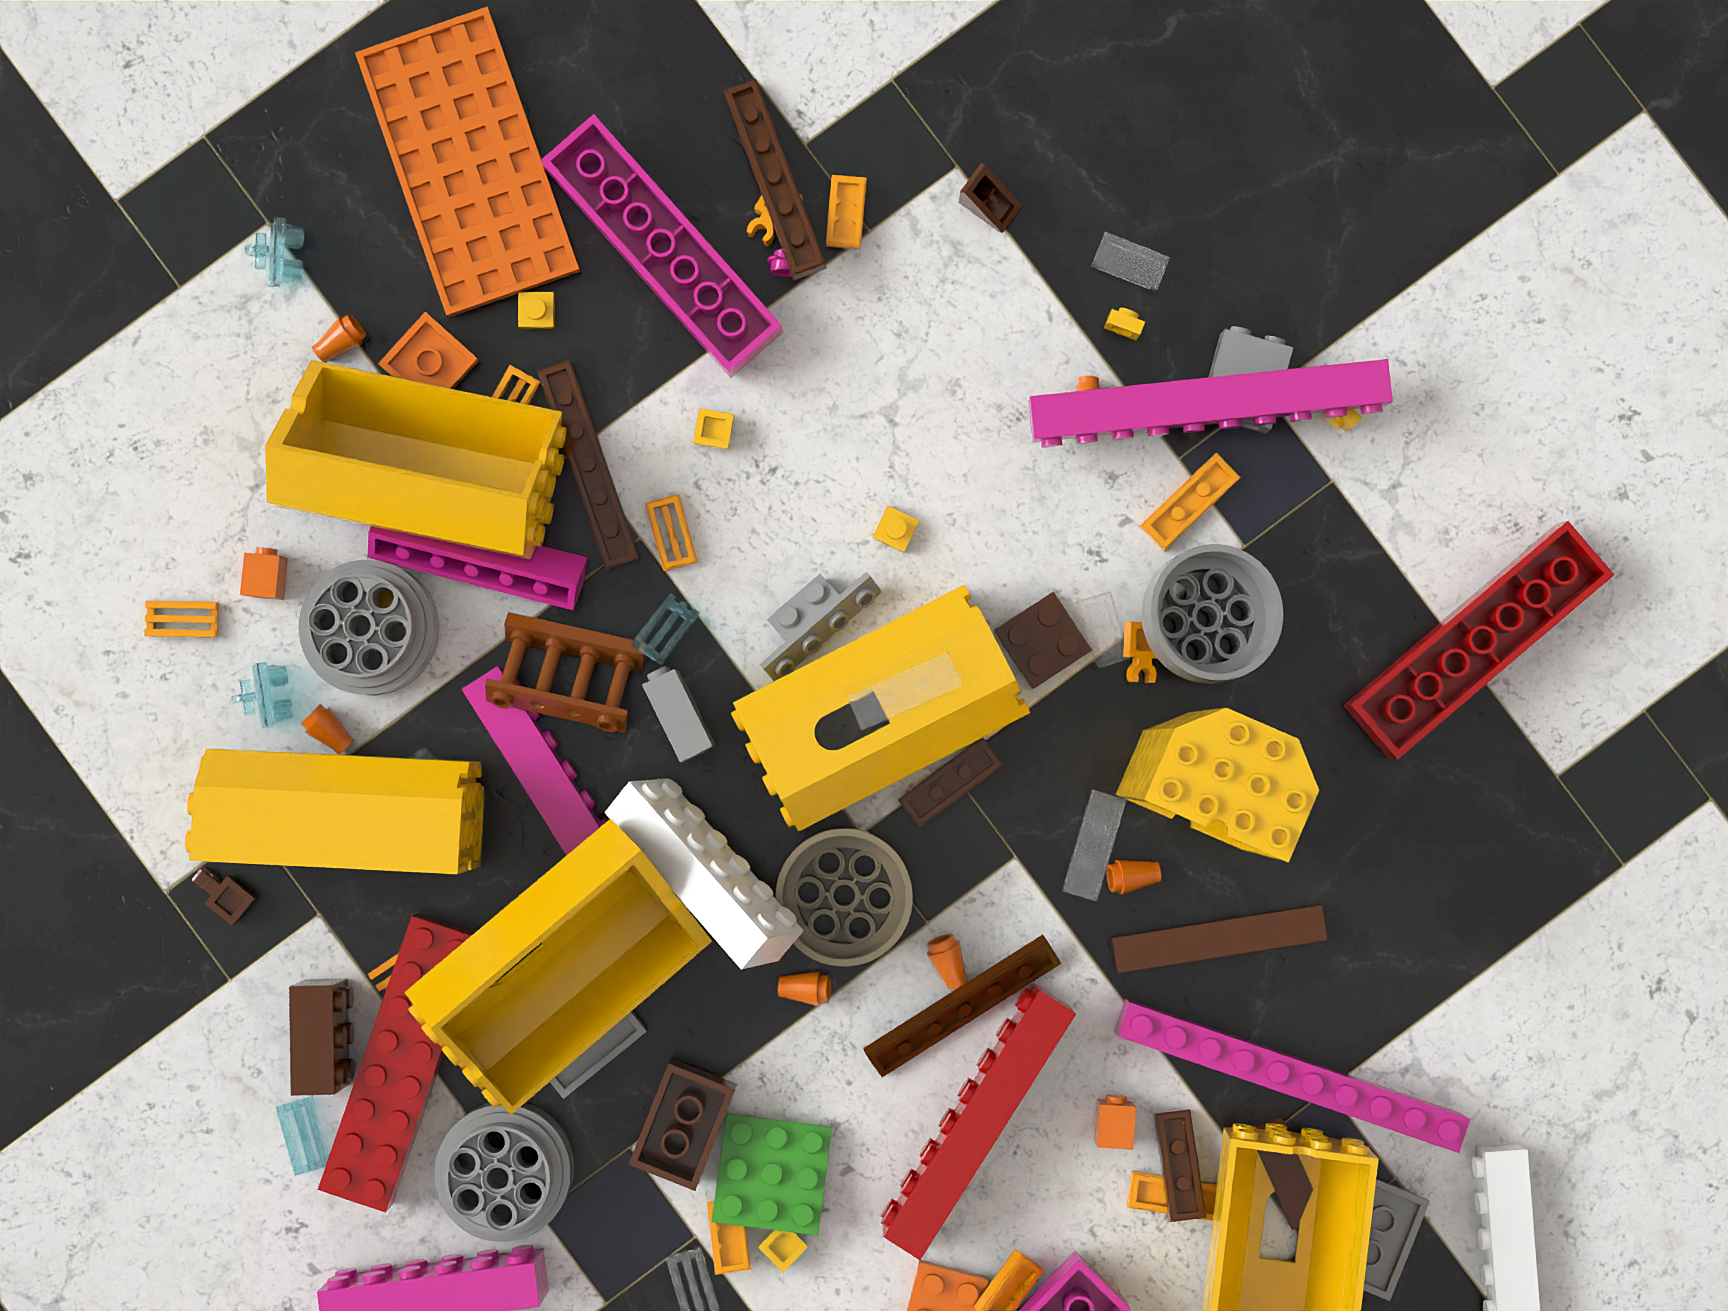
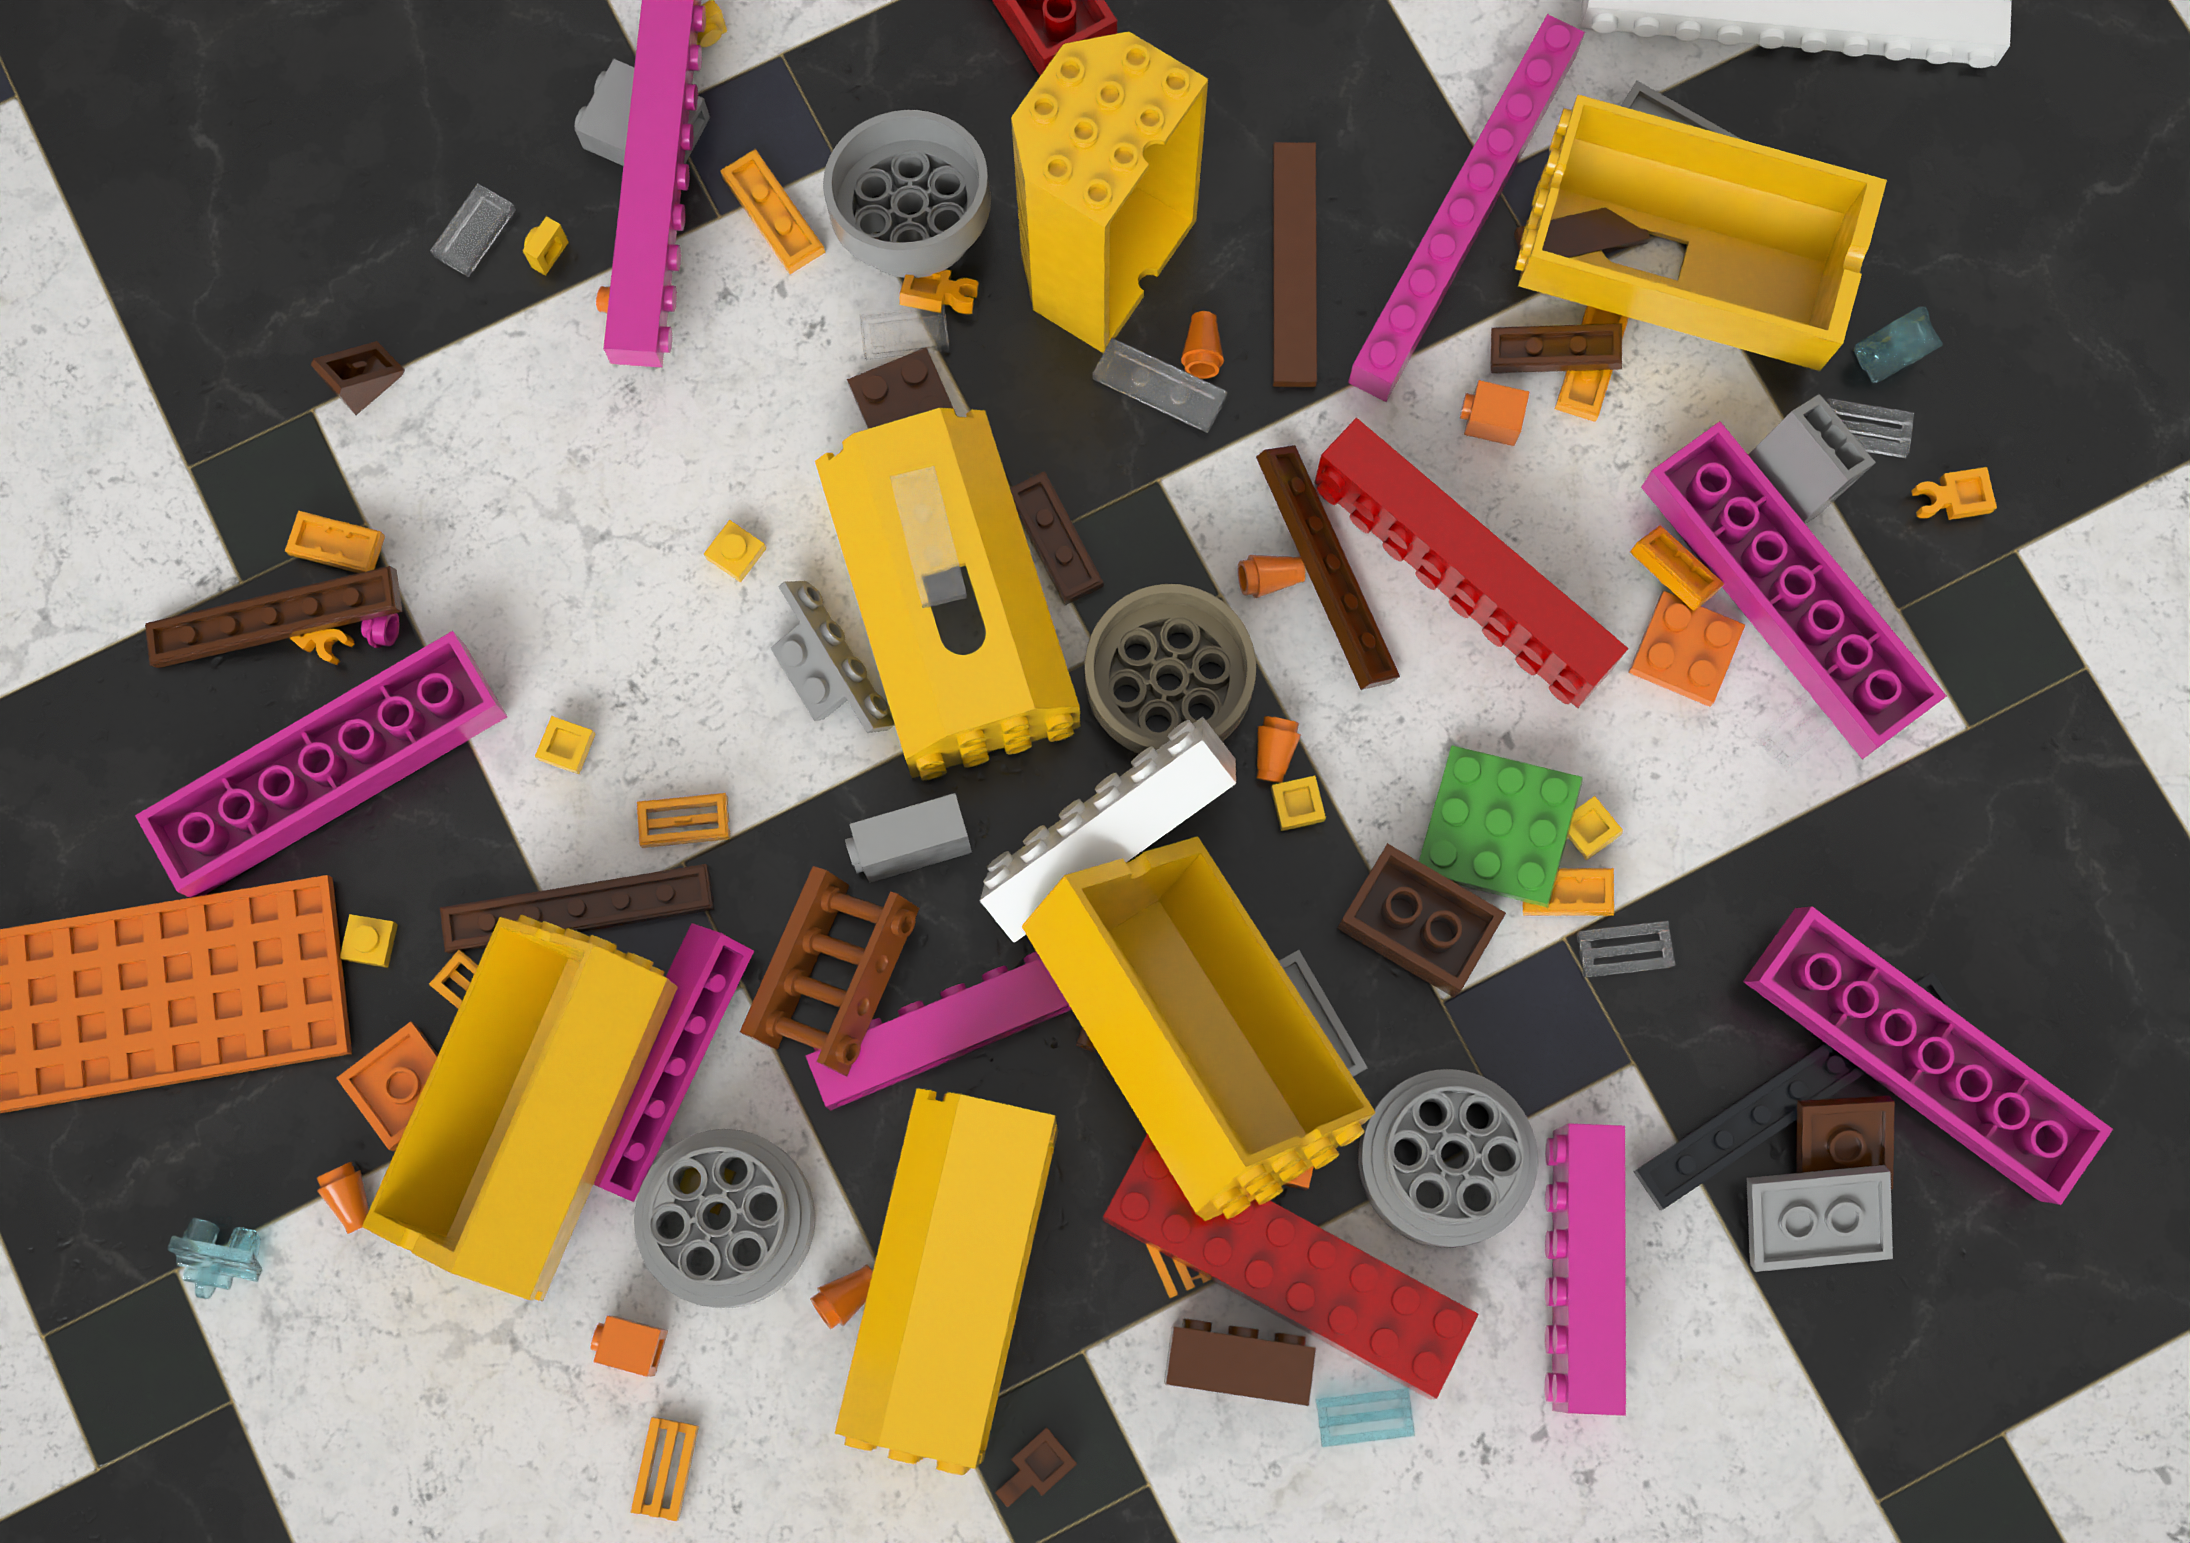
camera: 80 degrees left, 10 degrees down
clear light blue hips [231,662,293,729] -> none
clear light blue tile [632,593,699,665] -> none
none -> yellow plate [1271,776,1326,831]

